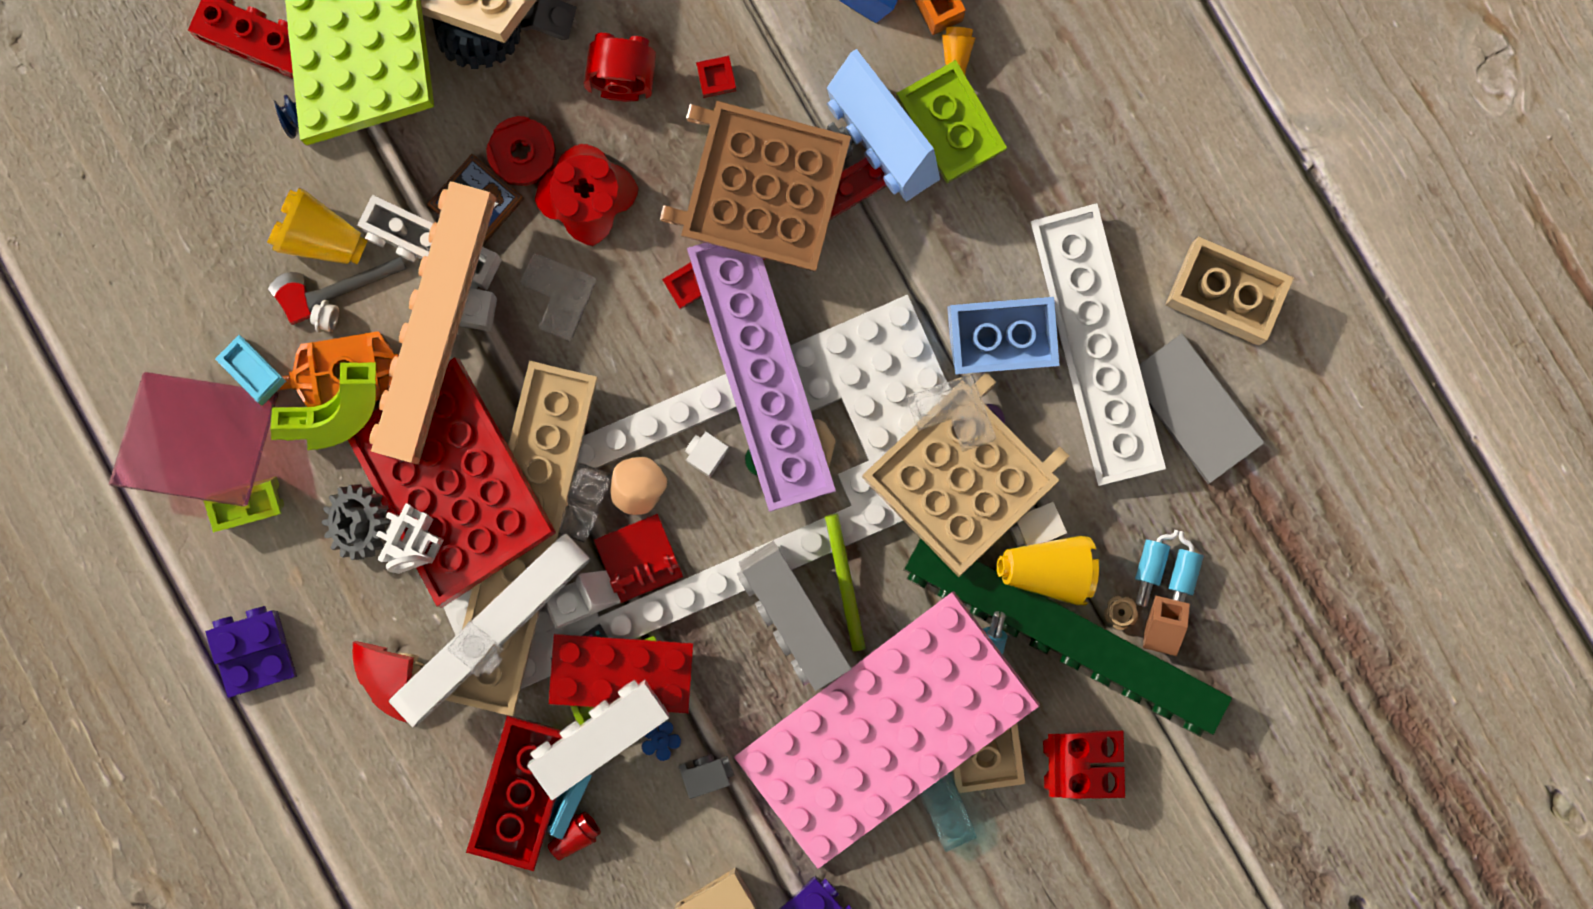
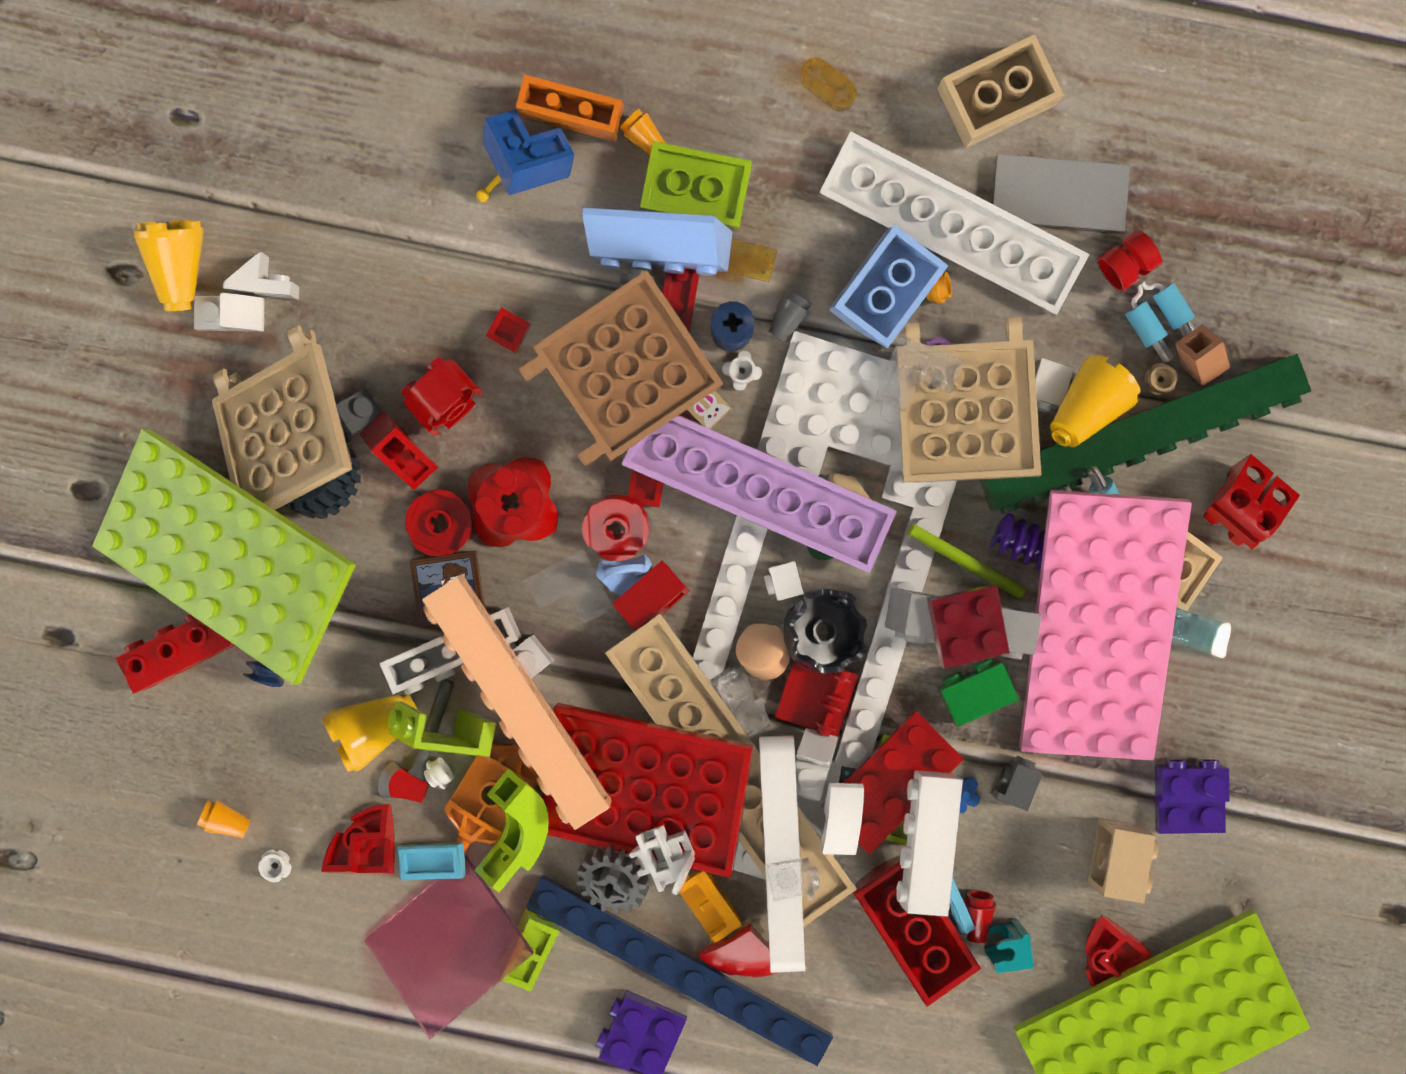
camera: 50 degrees left, 5 degrees up
none -> light orange cone [197,800,251,838]
none -> white plate [258,849,292,882]
none -> red brick [321,804,395,875]
none -> red arch [359,411,438,490]
none -> lime panel [388,701,496,757]
none -> dark blue plate [525,875,833,1067]
none -> plate [582,494,650,561]
none -> light blue piece [596,554,652,595]
none -> red hinge [612,560,690,631]
none -> light orange hinge [674,870,742,942]
none -> tile [687,391,732,430]
none -> dark blue piece [711,301,754,352]
none -> white plate [722,351,762,391]
none -> clear yellow hinge [728,238,777,283]
none -> dark grey cone [768,289,812,342]
none -> black plate [783,589,867,673]
none -> clear yellow beam [800,57,857,112]
none -> white slope [820,783,864,855]
none -> light orange plate [925,272,952,304]
none -> dark red plate [927,584,1010,669]
none -> green brick [937,658,1019,727]
none -> teal hinge [984,918,1034,974]
none -> dark purple piece [989,513,1046,571]
none -> red wheel [1097,229,1162,293]

